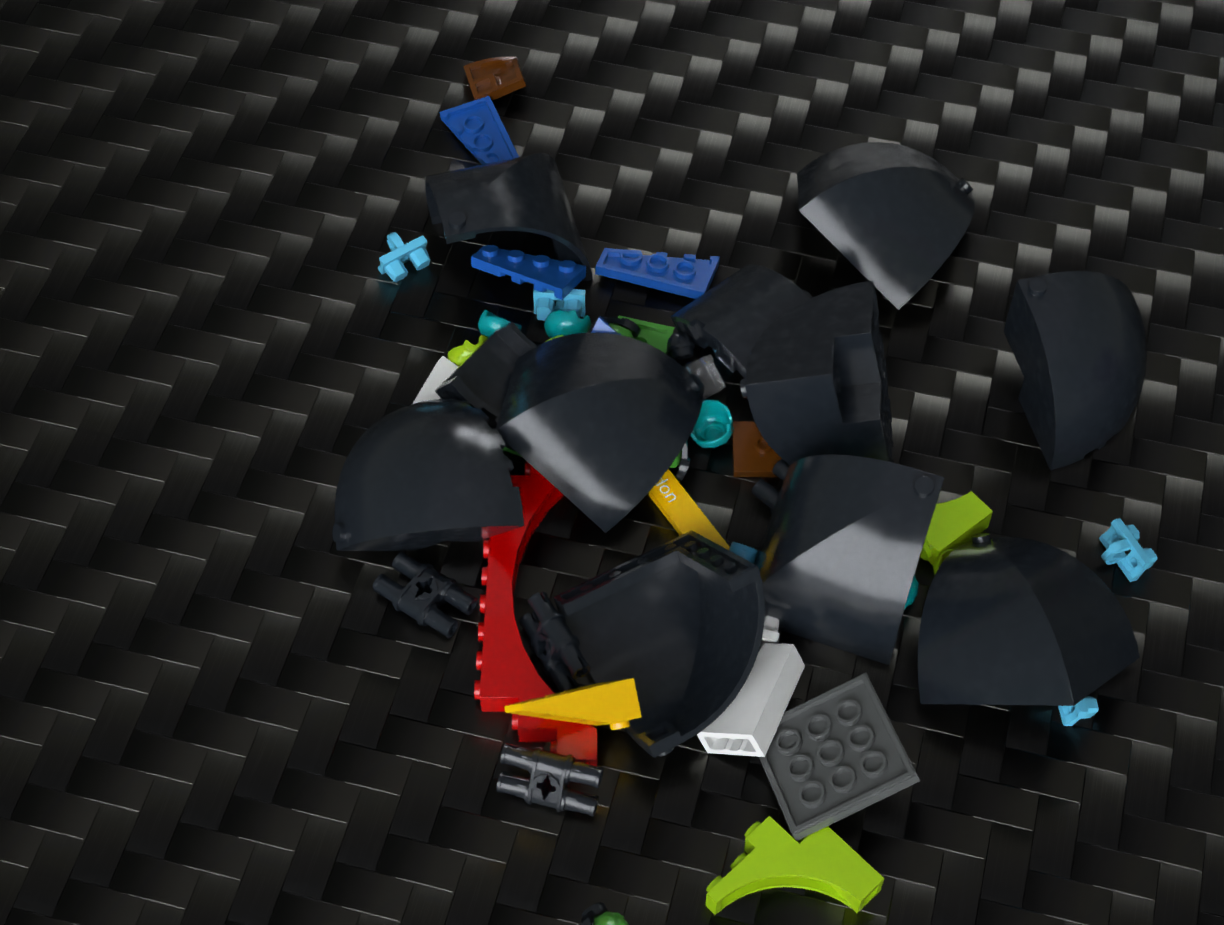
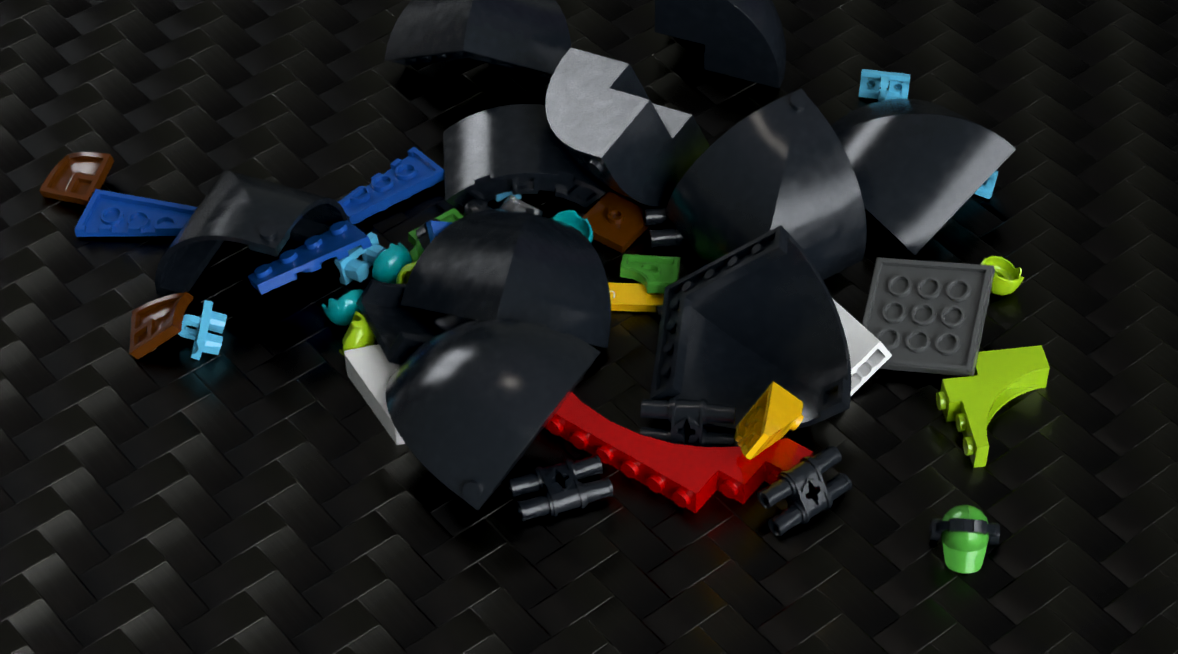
camera: 55 degrees left, 10 degrees down
none -> reddish brown plate [129,292,193,360]
none -> bright green tile [620,254,680,294]
none -> lime hair [980,256,1024,296]

